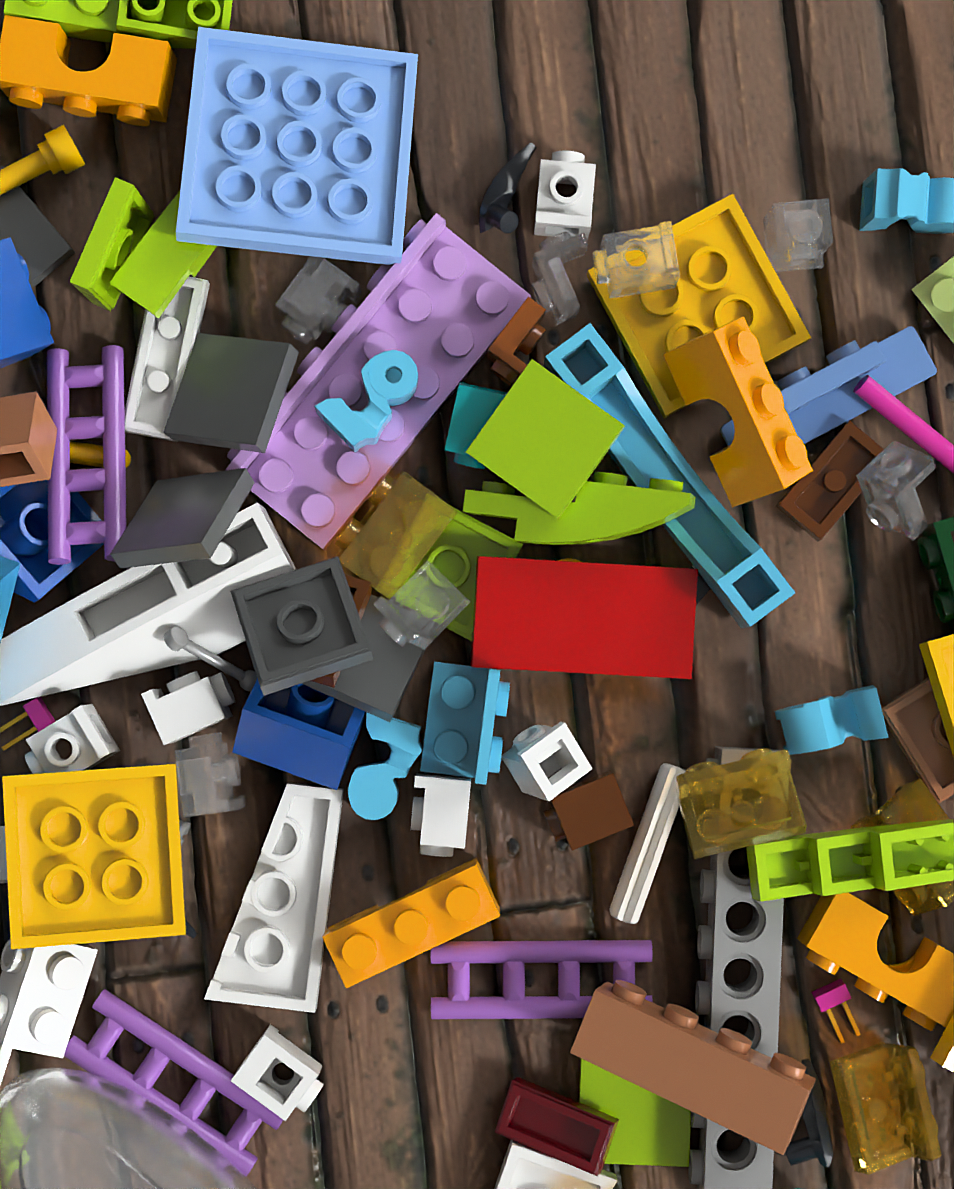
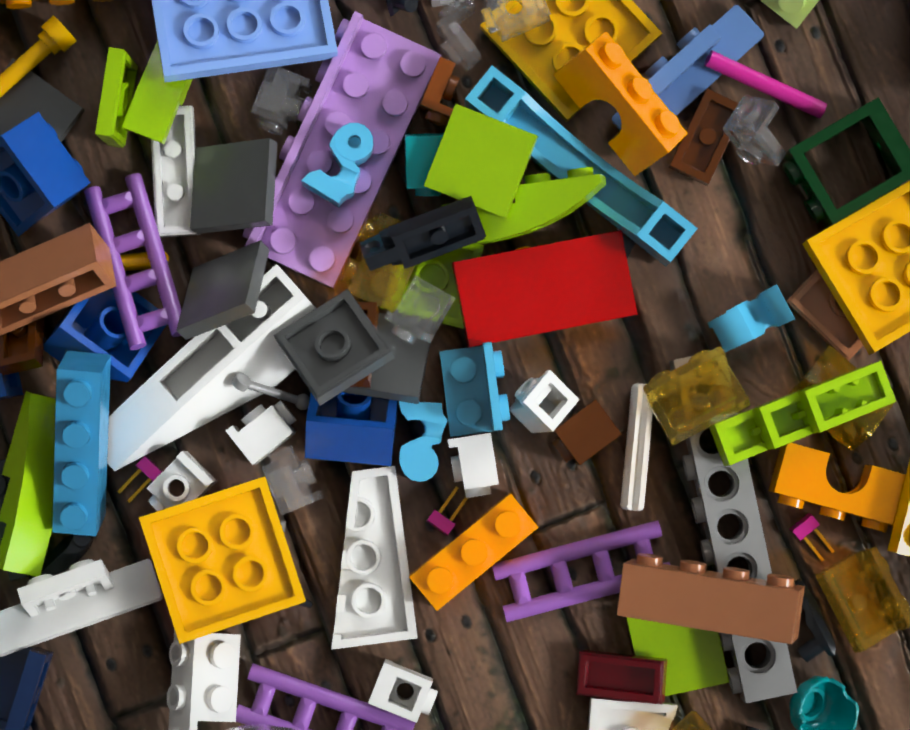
camera: 15 degrees left, 0 degrees up
none -> black hinge [360,196,486,271]
none -> dark pink piece [426,486,468,536]

